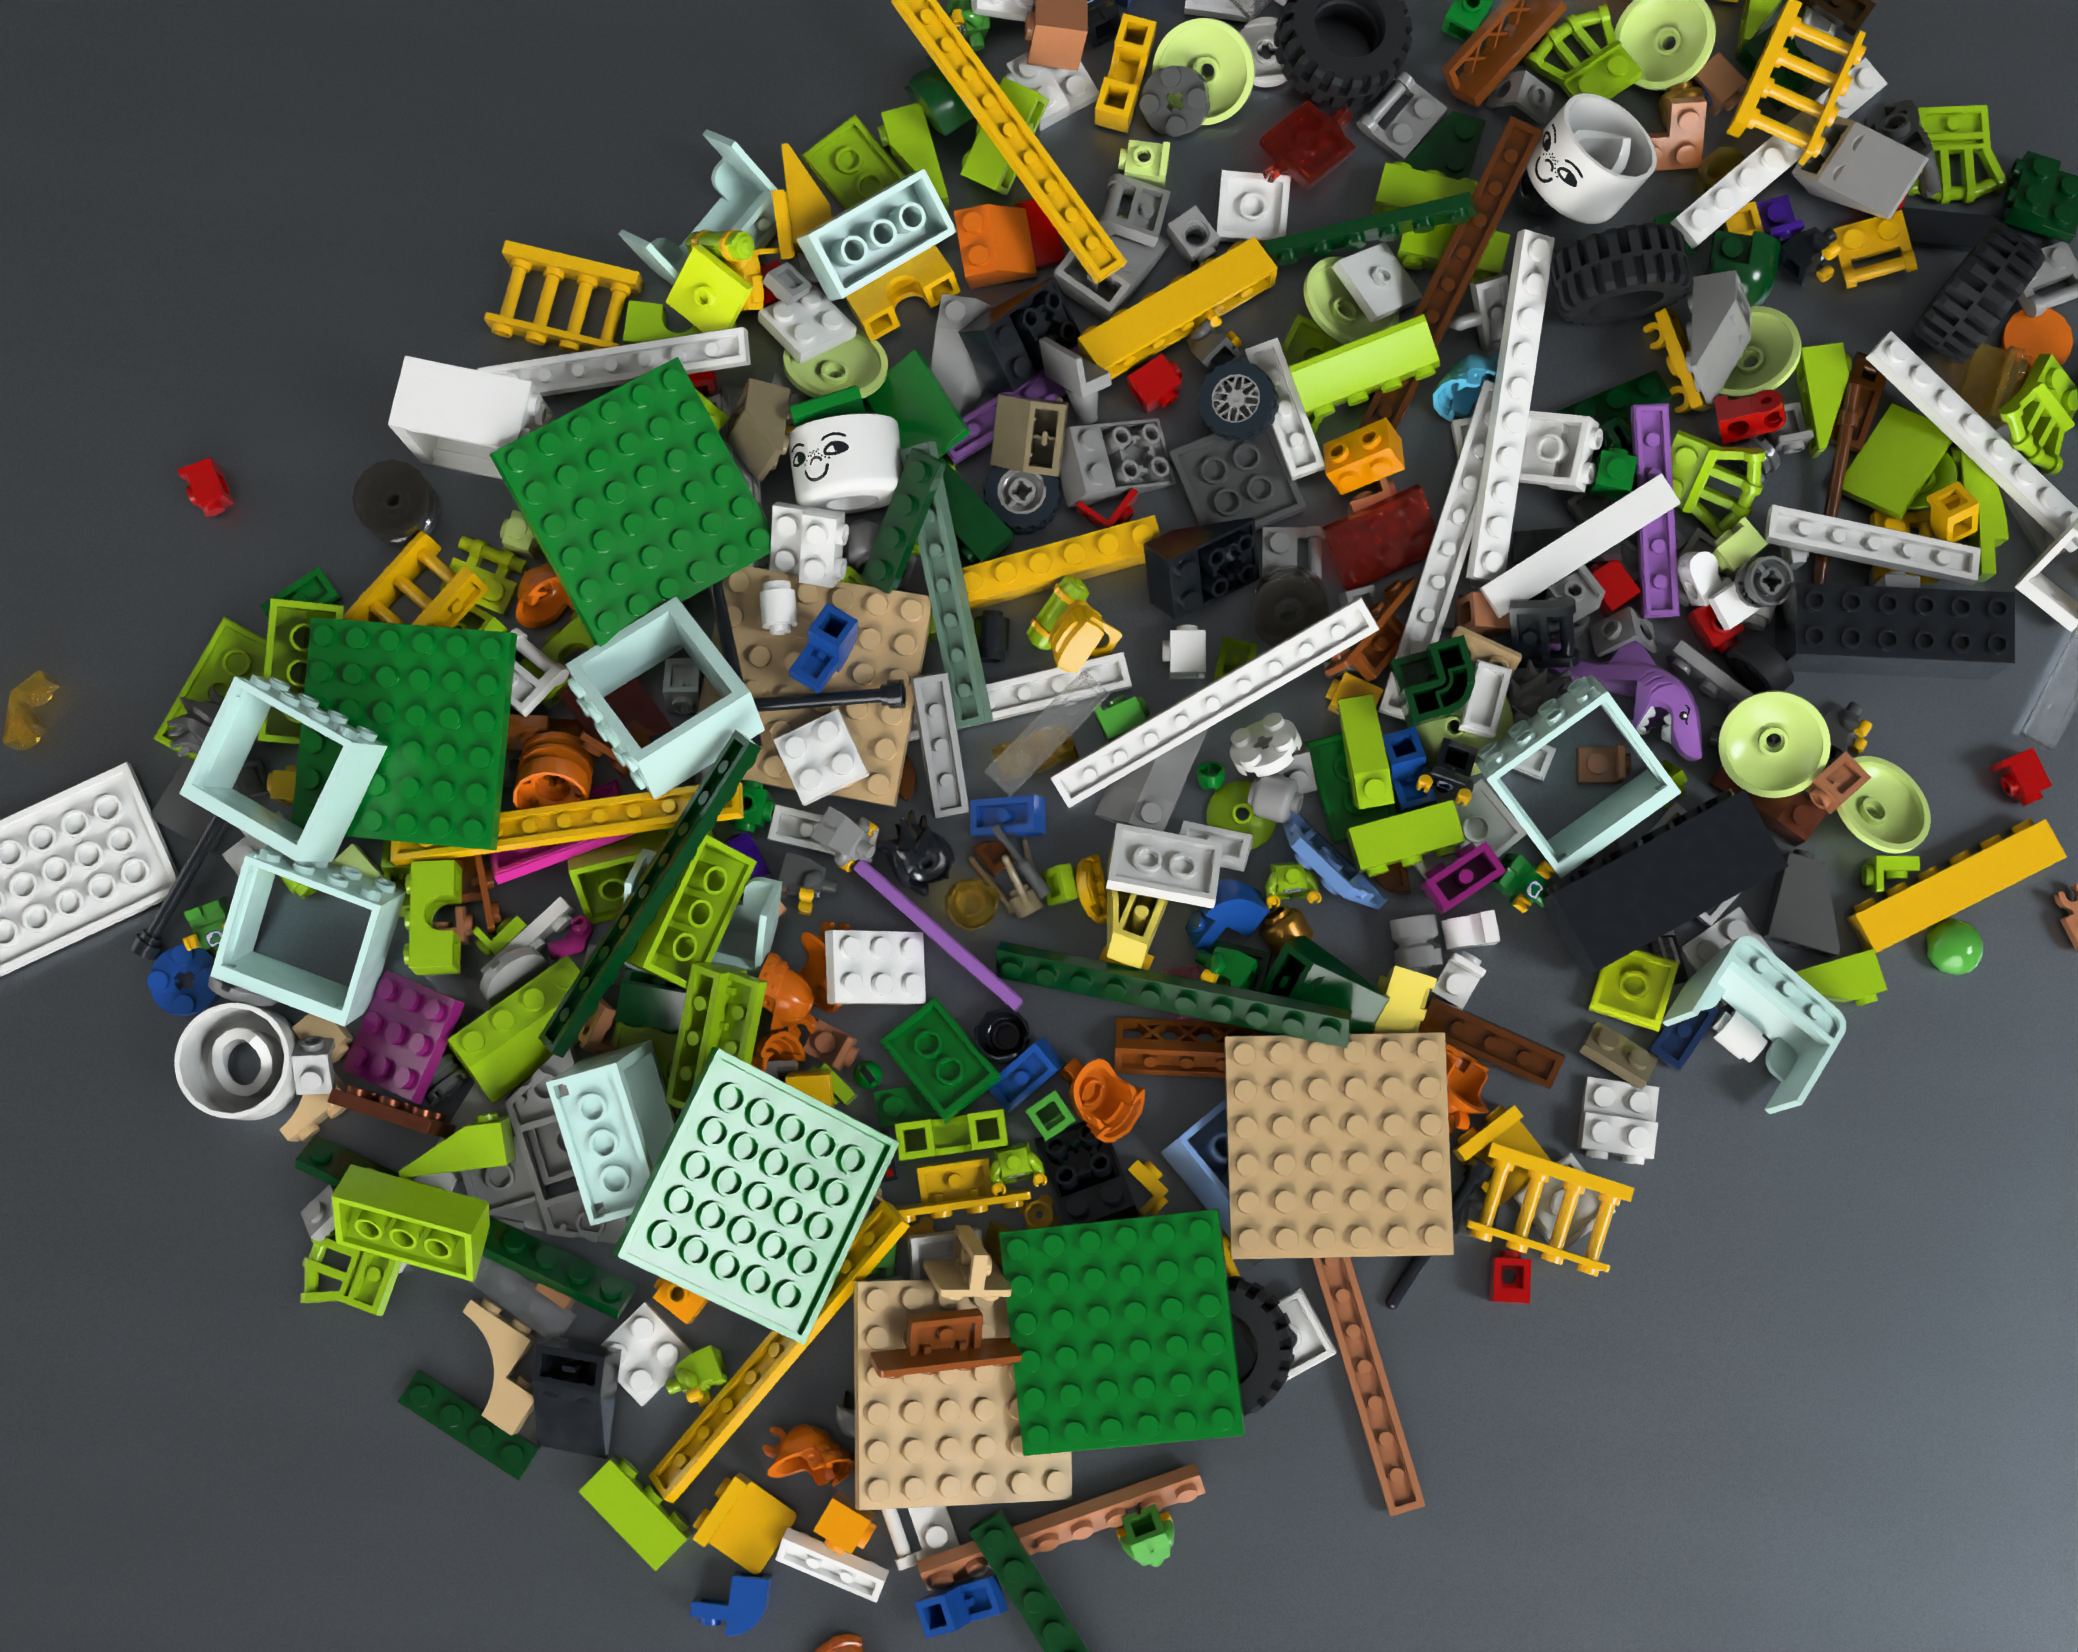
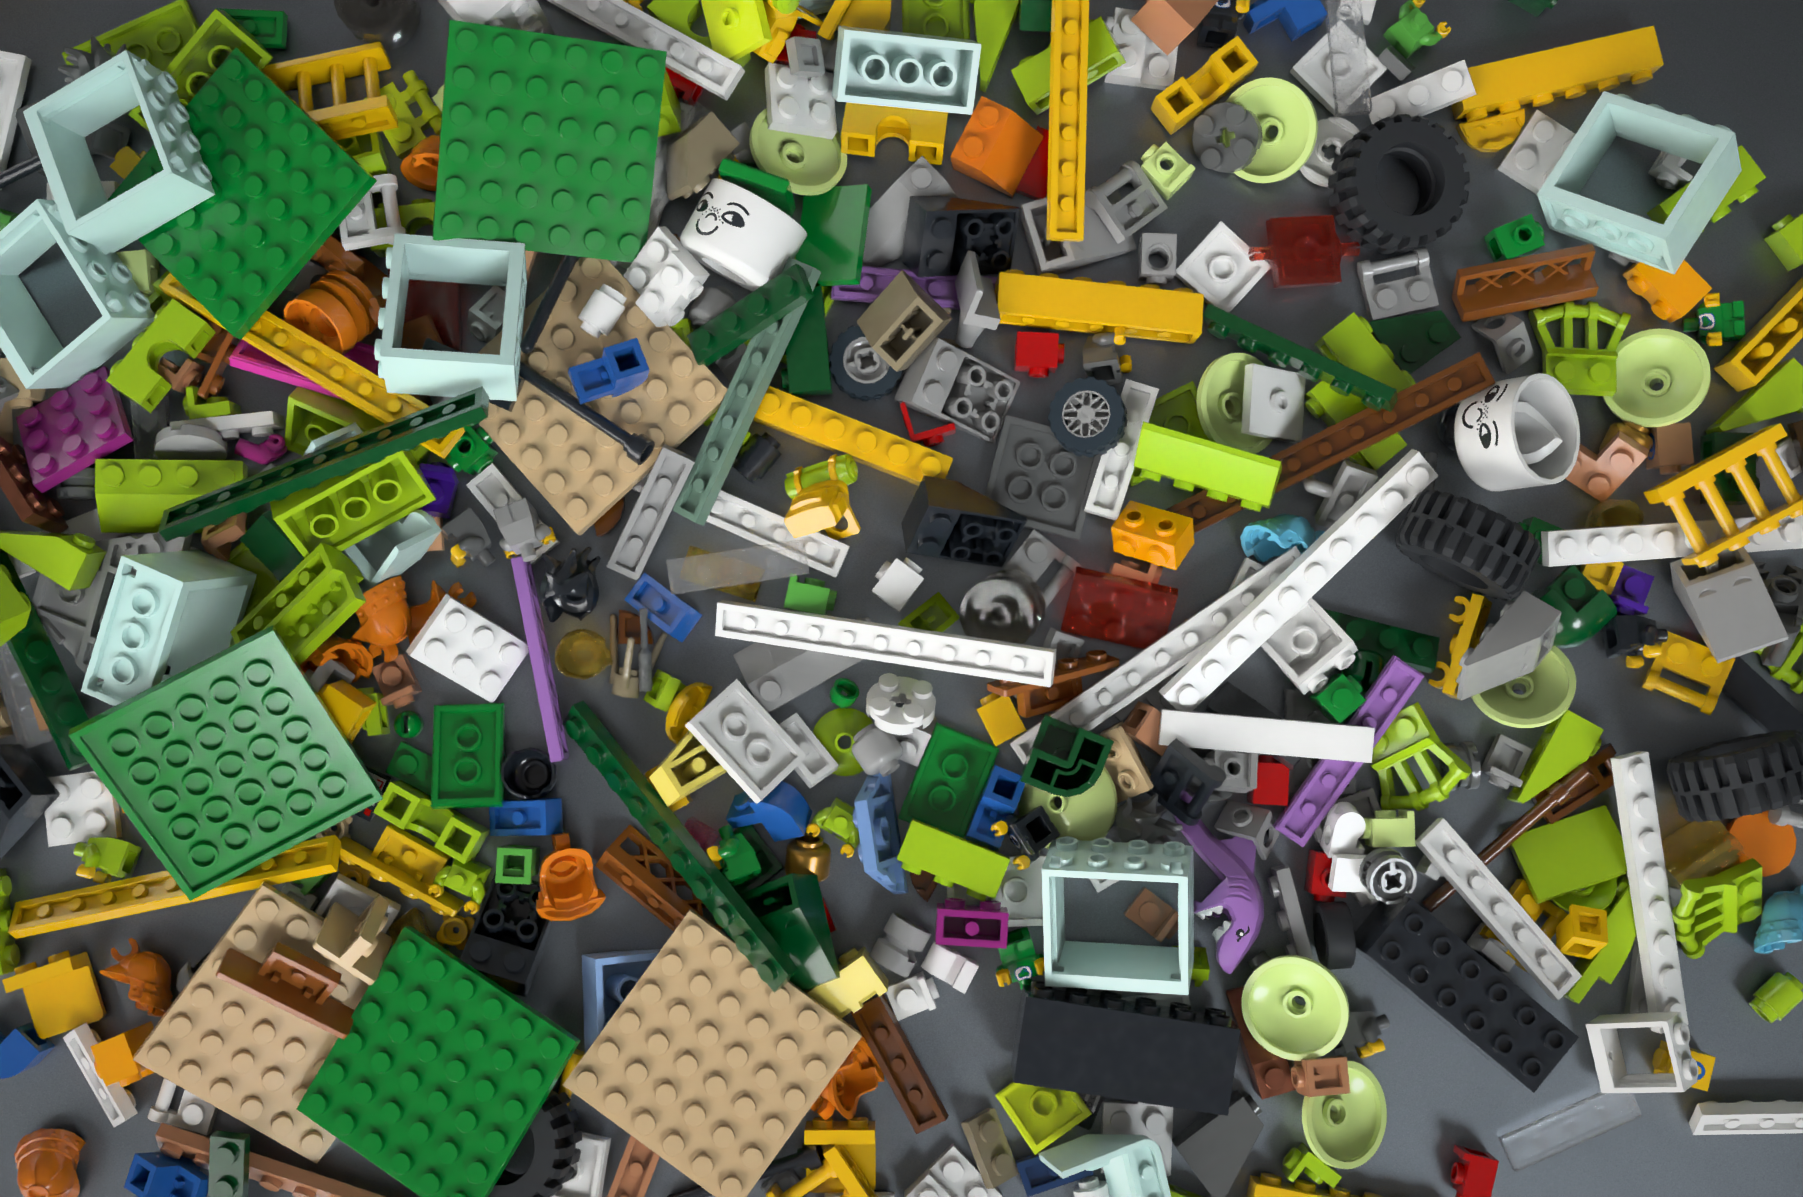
camera: 35 degrees right, 5 degrees up
white plate [773,709,869,806] -> none
yellow bracket [1128,1160,1169,1216] -> none
lime slope [1337,693,1395,809] -> none
white tile [1458,660,1512,739] -> none
red leg [1713,389,1786,444] -> none

